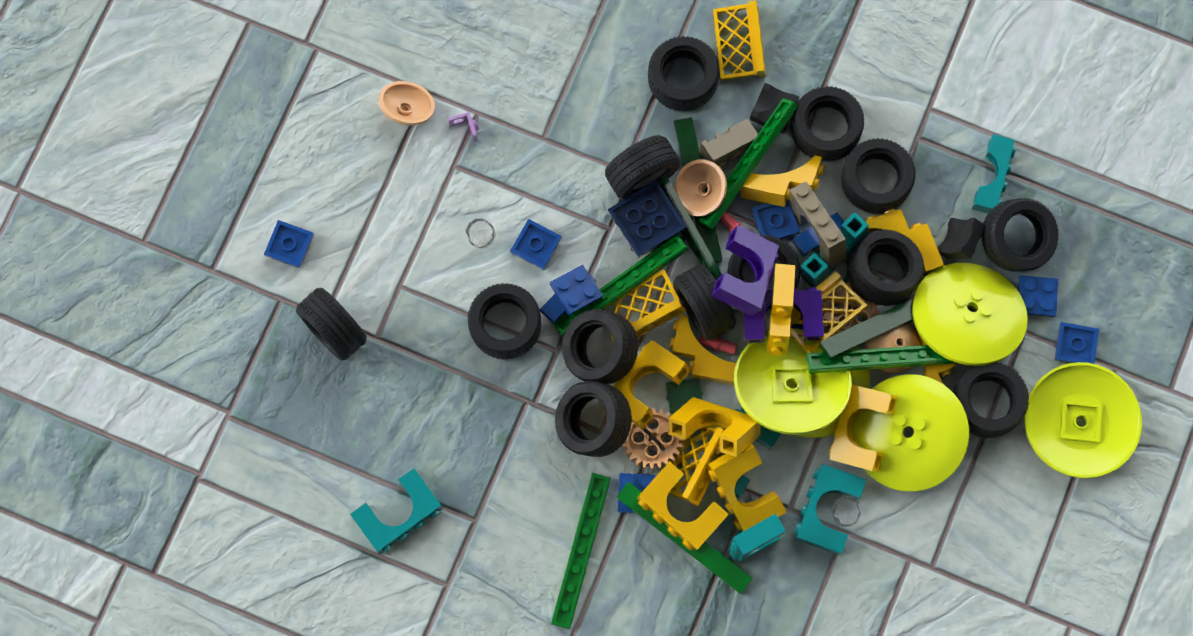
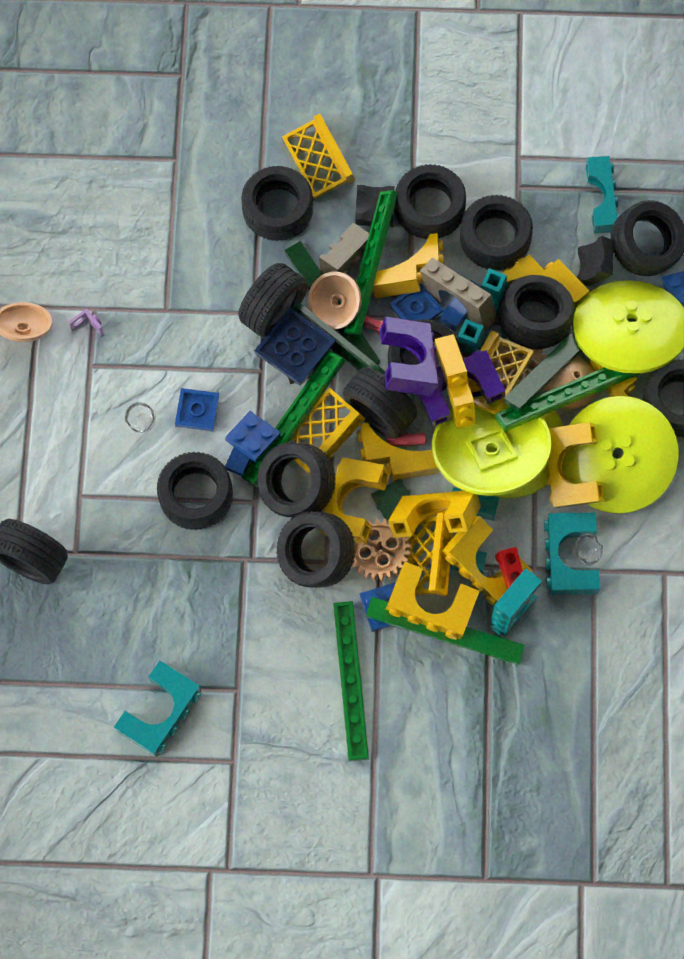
camera: 20 degrees left, 5 degrees down
none -> red leg [495,547,530,604]

